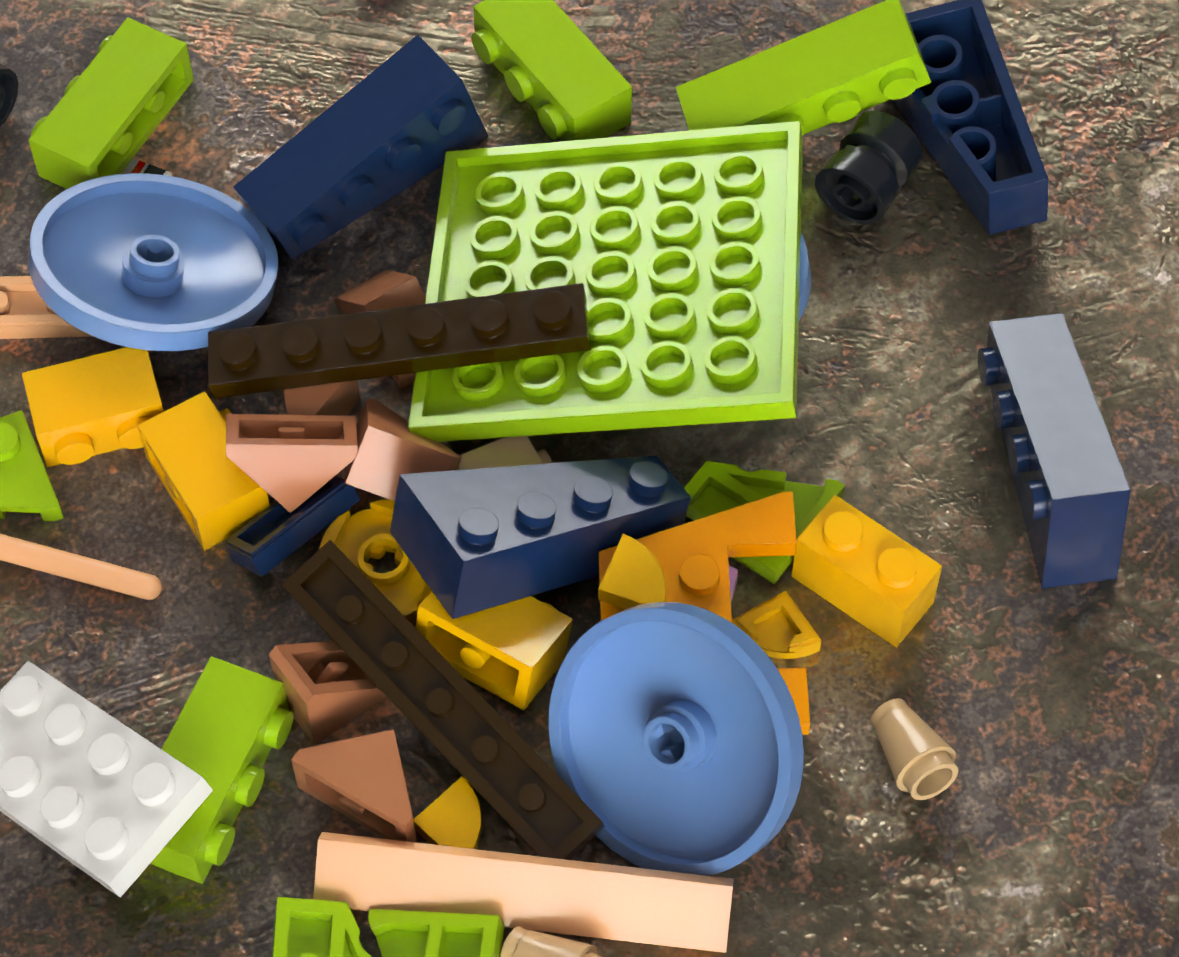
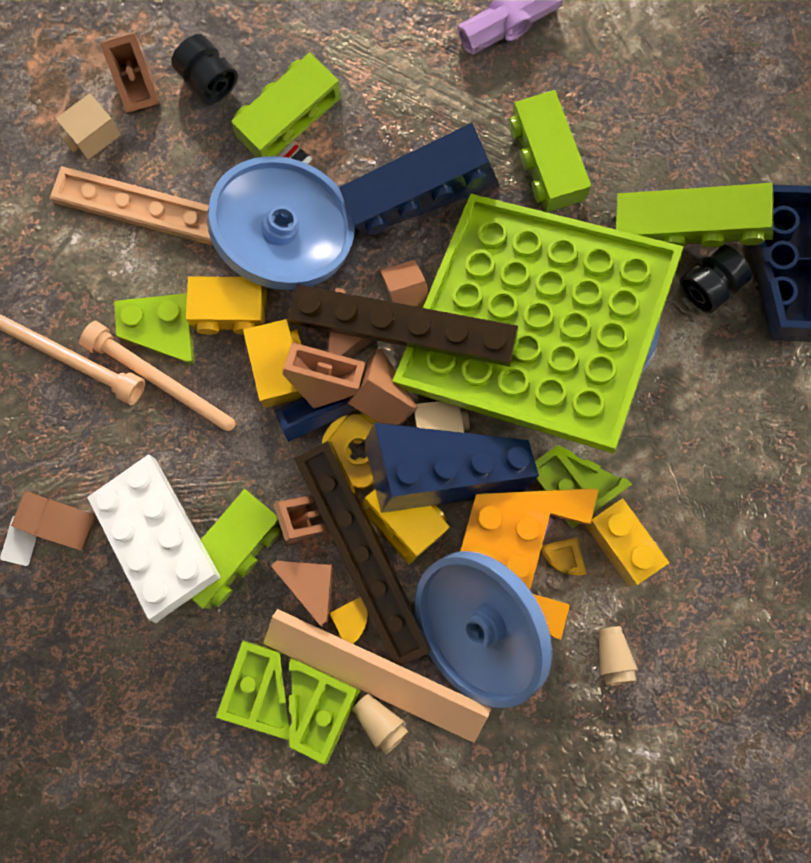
camera: 20 degrees right, 20 degrees up
yellow tile [598,534,666,609] -> none
wedge [978,313,1131,589] -> none

